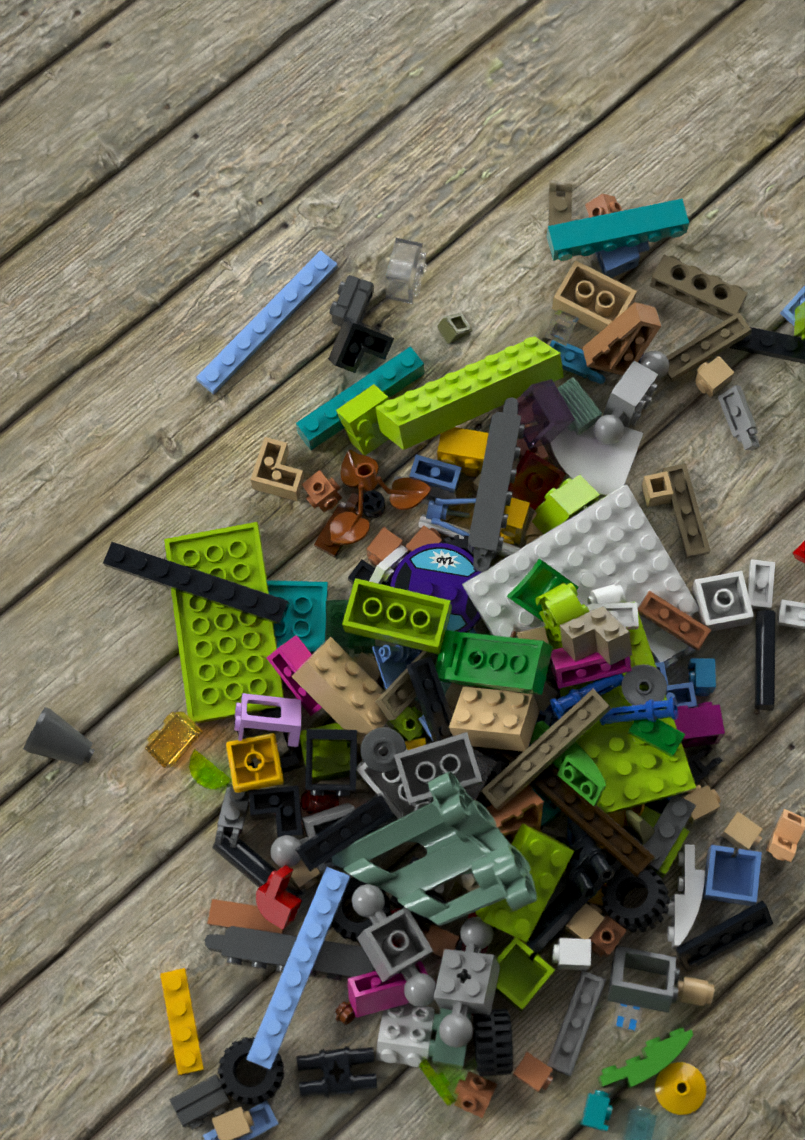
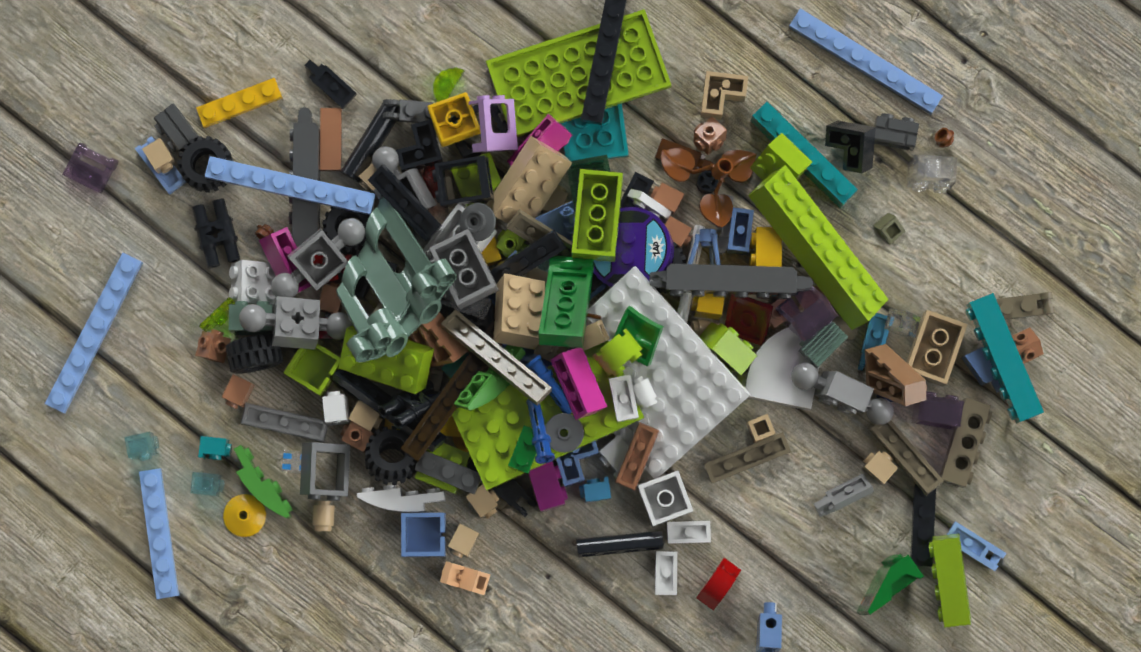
camera: 80 degrees right, 10 degrees up
clear yellow brick [145,711,203,768] -> none
red brick [256,865,302,930] -> none
dark tan brick [560,606,632,665] -> none
olive slope [625,808,655,845] -> none
black plate [675,901,773,972] -> none
none -> black hinge [304,60,357,109]
none -> clear purple piece [911,391,964,430]
none -> dark orange plate [935,128,954,148]

